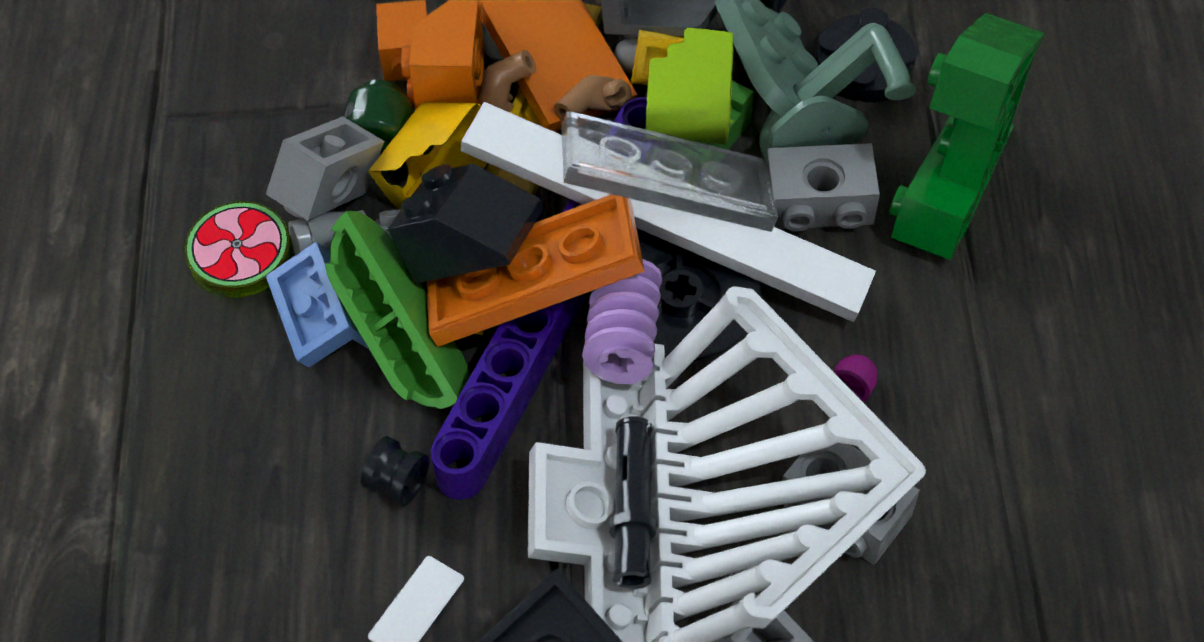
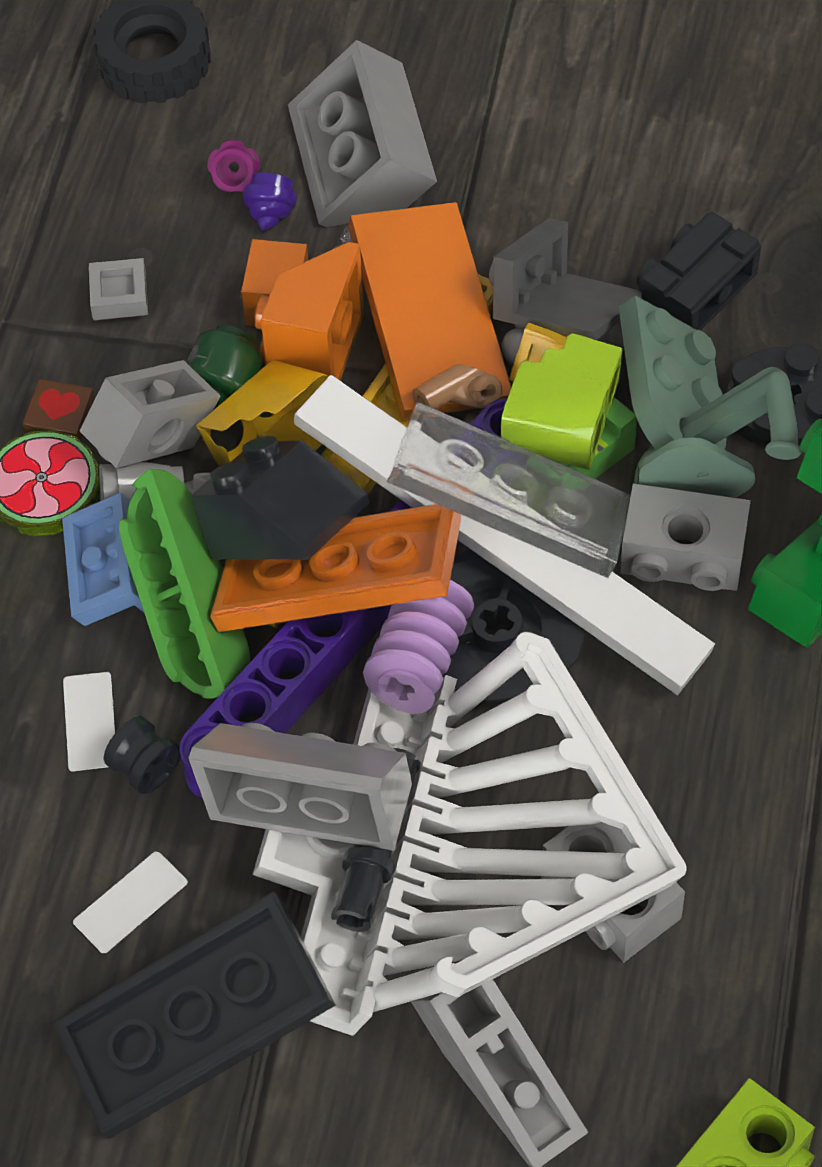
camera: 15 degrees right, 0 degrees up
medium nougat arm [478,50,536,113] -> none
magenta hinge [833,354,878,402] -> none
none -> reddish brown tile [22,379,95,443]
none -> white sticker [63,672,115,772]
none -> light grey plate [89,258,148,320]
none -> light grey slope [188,723,412,851]

